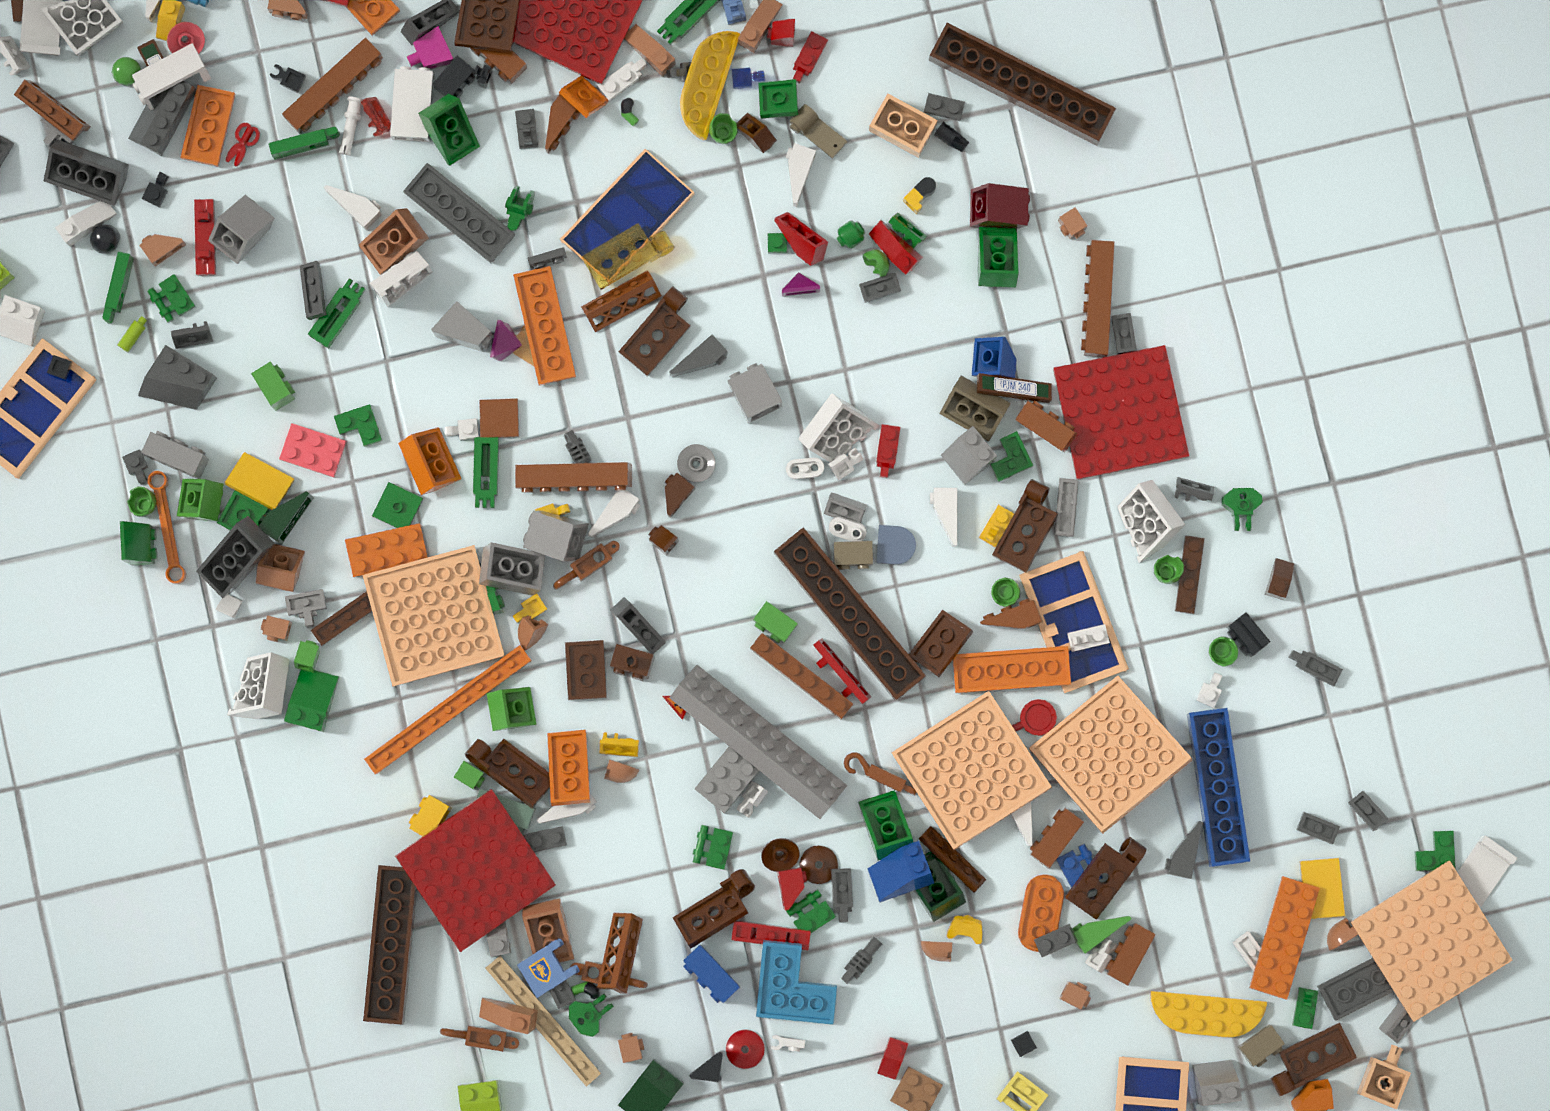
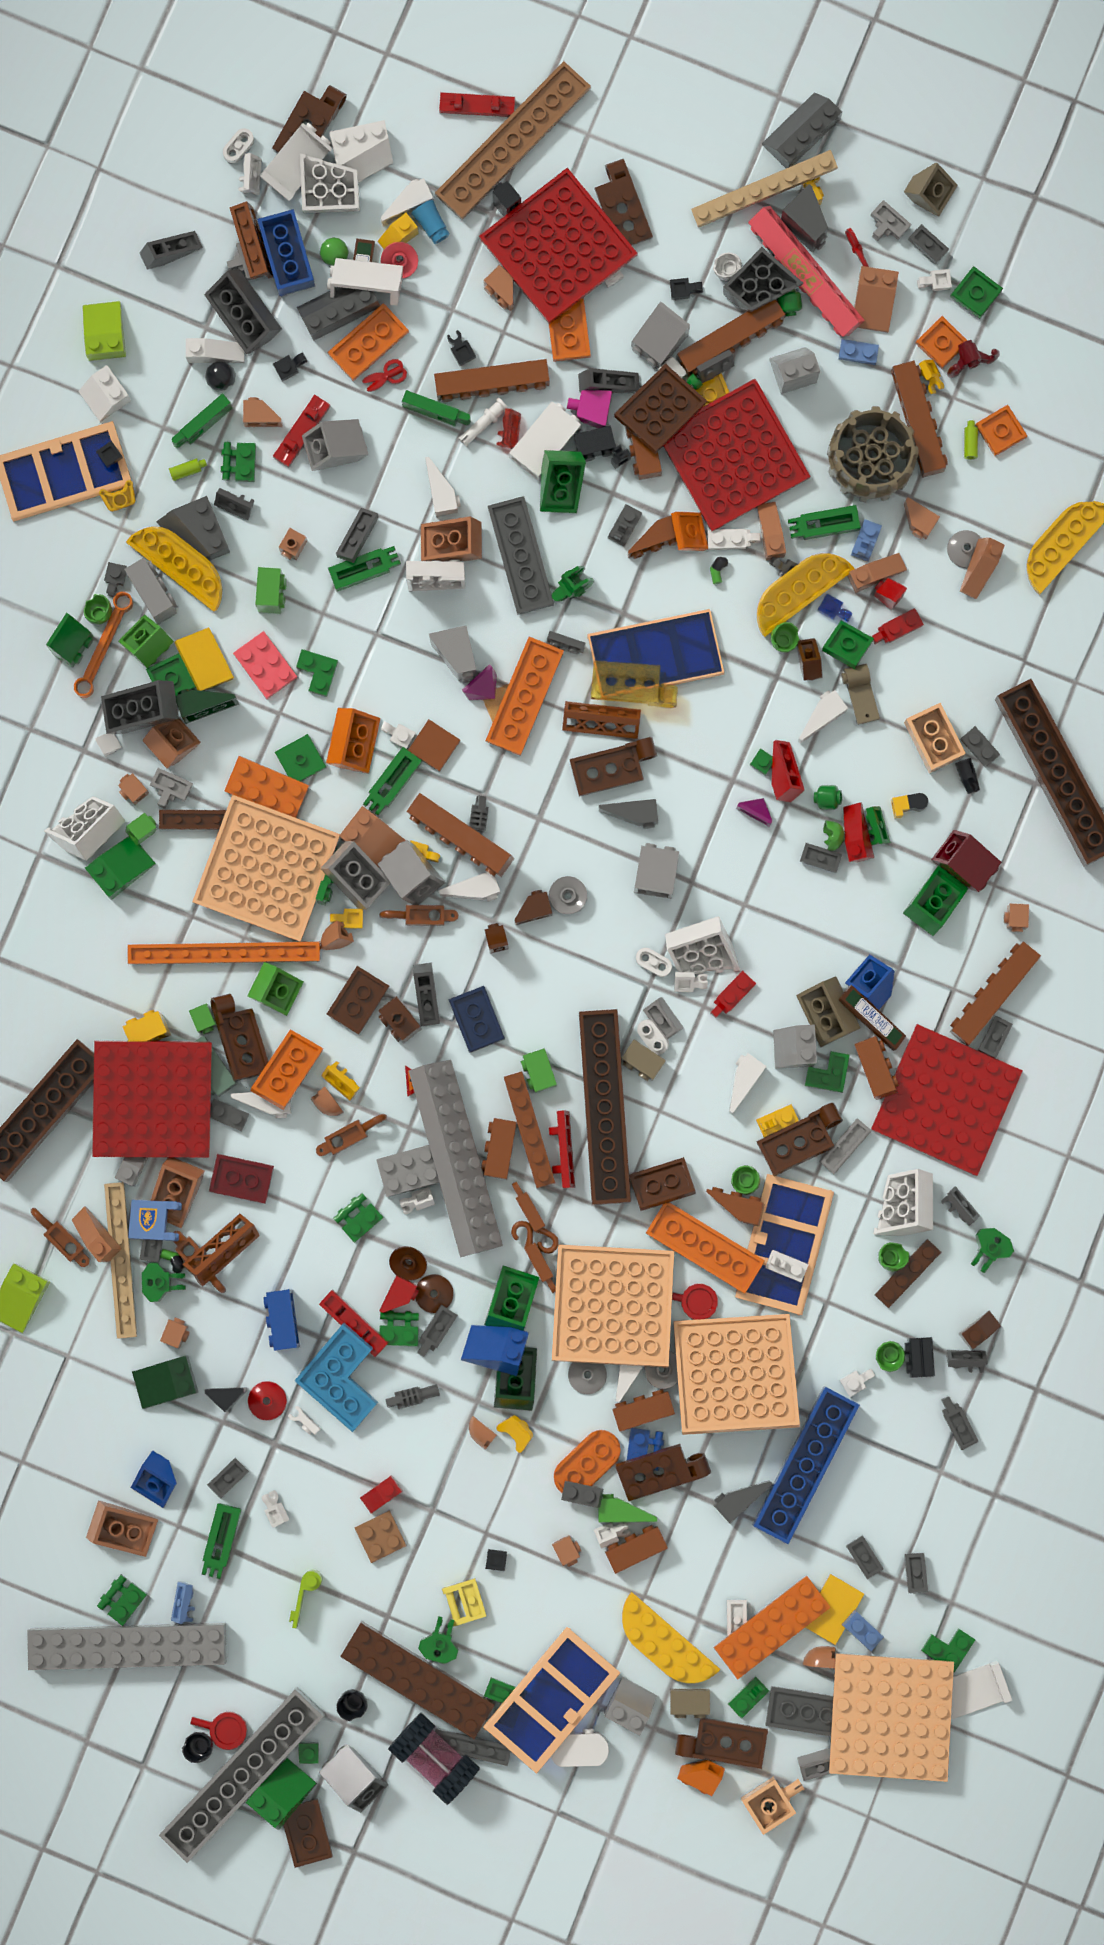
camera: 35 degrees right, 0 degrees up
reddish brown hinge [672,869,755,949] -> none
sand blue tile [876,525,916,565] -> none
reddish brown tile [919,826,986,893] -> none
none -> yellow piece [99,480,136,512]
none -> yellow plate [126,526,222,611]
none -> dark red plate [209,1154,274,1204]
none -> blue brick [257,209,315,296]
none -> nougat brick [279,528,307,560]
none -> dark orange piece [316,1114,387,1156]
none -> nougat slope [339,806,406,869]
none -> dark blue tile [448,986,505,1053]
none -> dark orange brick [481,1118,517,1180]
none -> dark orange piece [512,1181,559,1254]
none -> light grey dish [568,1362,607,1394]
none -> light grey dish [645,1351,678,1389]
none -> medium blue plate [842,1610,884,1651]
none -> dark grey plate [946,1350,988,1373]

